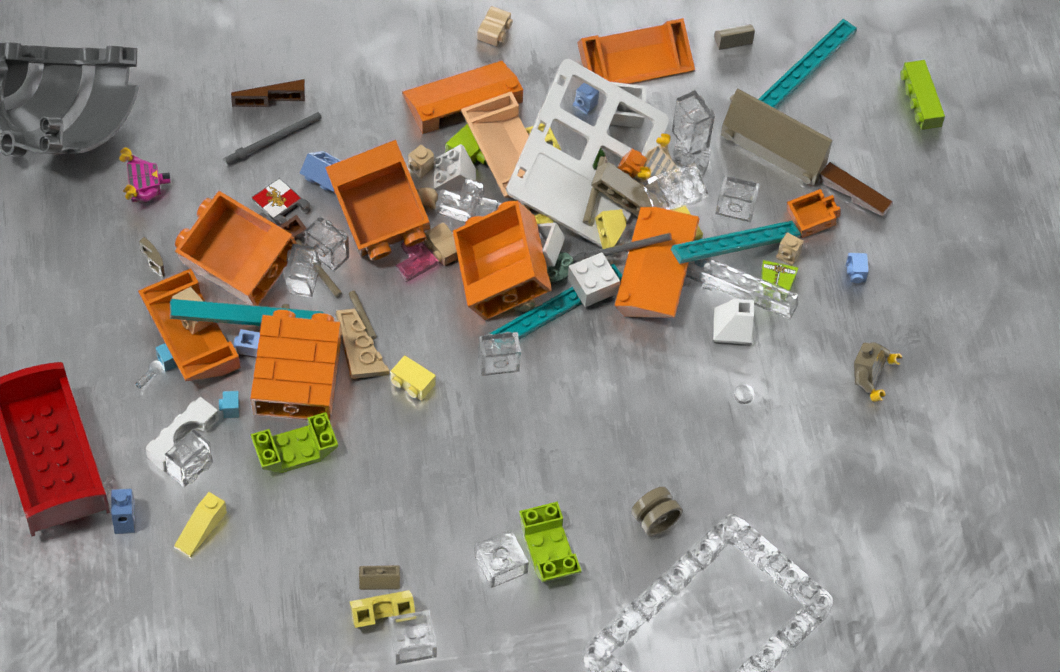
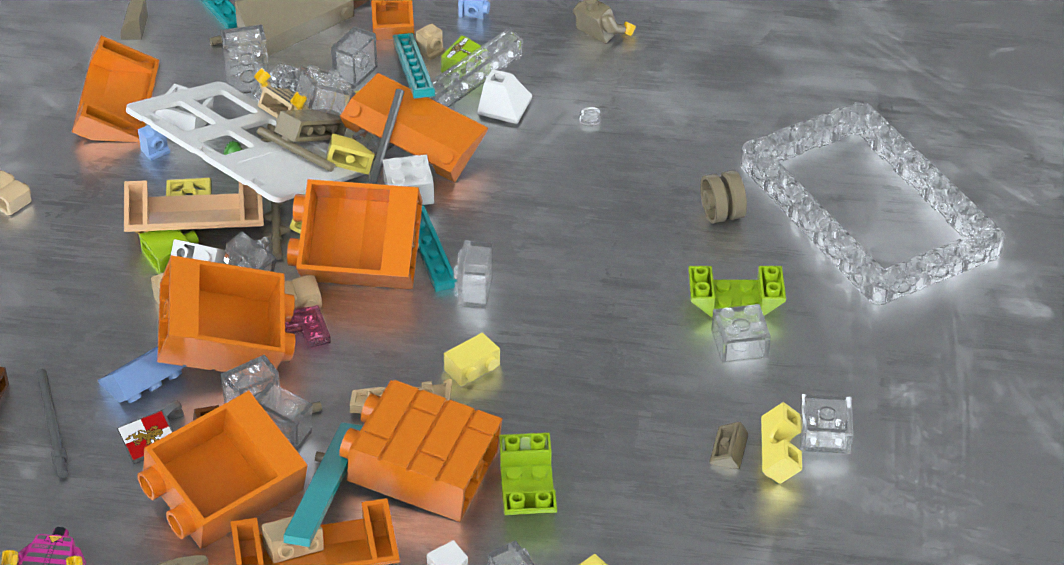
camera: 70 degrees left, 15 degrees down
medium azure plate [219,391,240,418] -> none
light blue brick [234,329,260,358] -> none
dark tan bar [349,291,377,340] -> none
orange slope [402,61,524,134] -> none
orange brick [617,148,647,178] -> none

